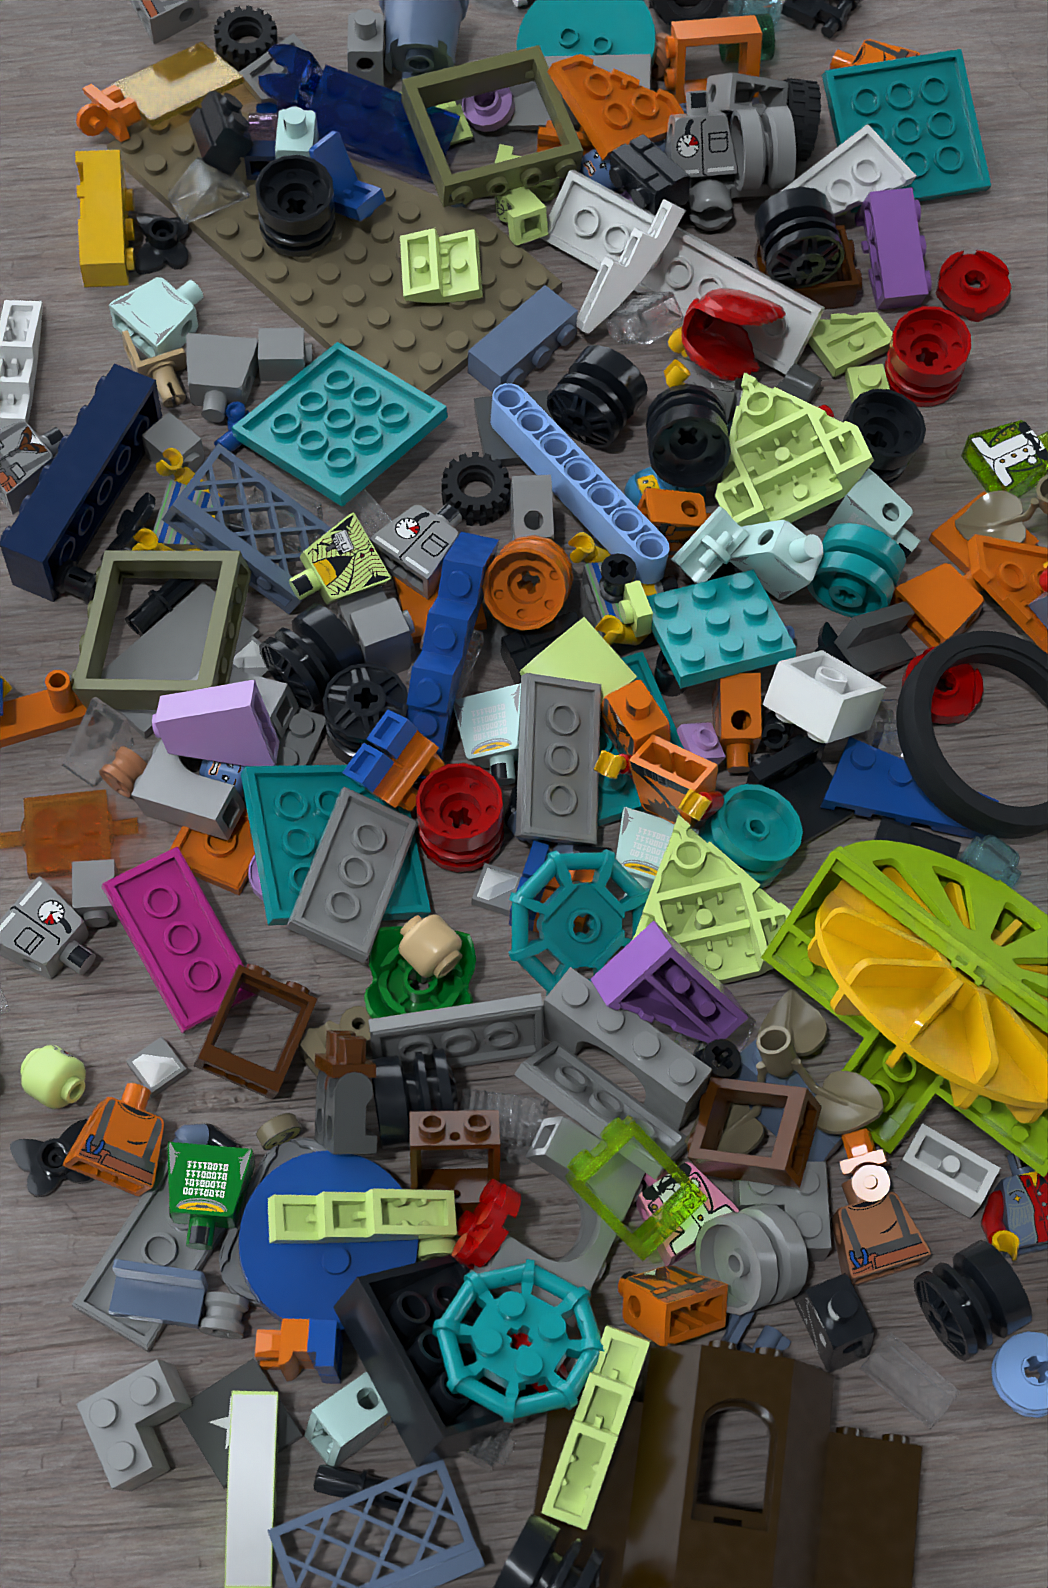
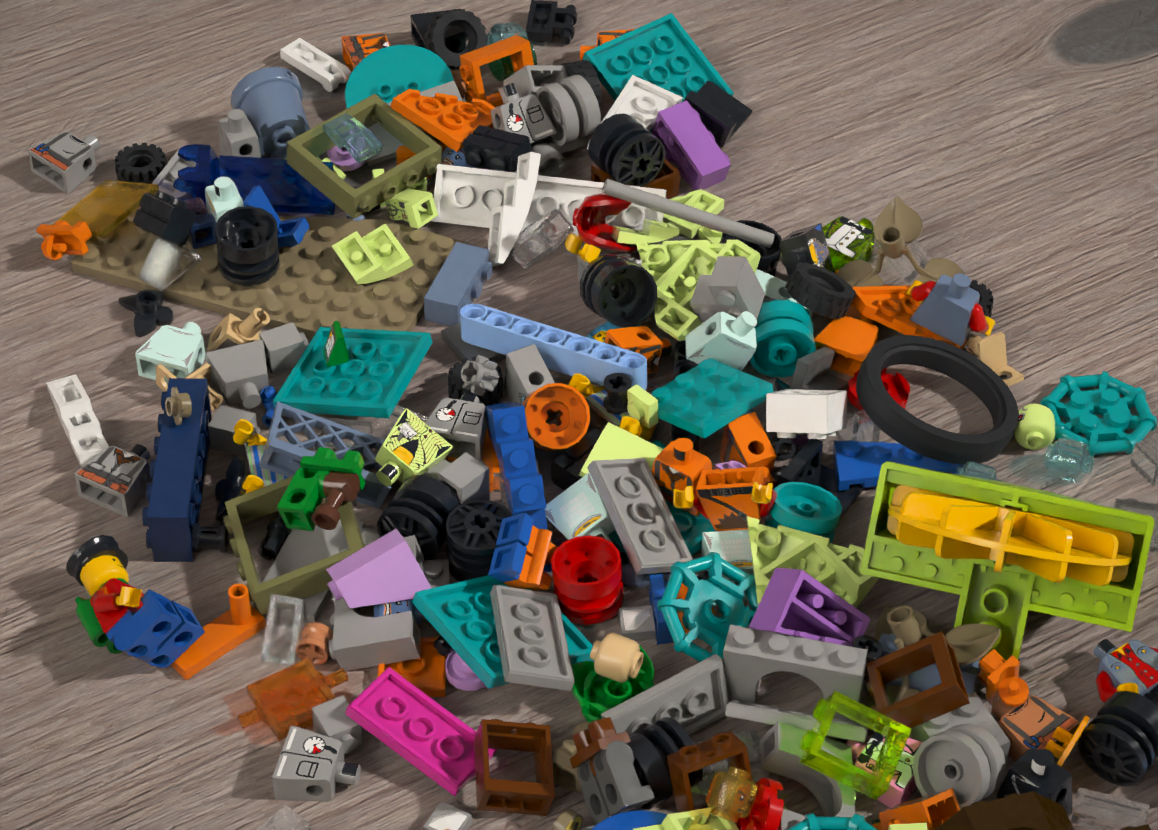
camera: 20 degrees left, 20 degrees down
yellow wedge [75,150,135,287] -> none
black wheel [547,345,648,448] -> none
light aqua hips [671,507,749,584] -> none
red wheel [884,306,971,407] -> none
white brick [894,1123,1000,1219] -> none
red plate [936,250,1012,322] -> none
none -> dark tan plate [165,387,192,425]
none -> tan bracket [207,308,270,352]
none -> green hips [277,447,365,531]
none -> clear light blue slope [322,113,383,164]
none -> green slope [323,321,349,367]
none -> light grey gear [461,355,499,396]
none -> light grey piece [602,179,774,248]
none -> yellowish green slope [611,219,680,244]
none -> black bracket [684,81,752,148]
none -> light grey brick [690,256,765,322]
none -> clear yellow head [705,766,758,823]
none -> black torso [779,223,835,278]
none -> black tyre [785,262,856,319]
none -> light orange piece [1045,715,1090,766]

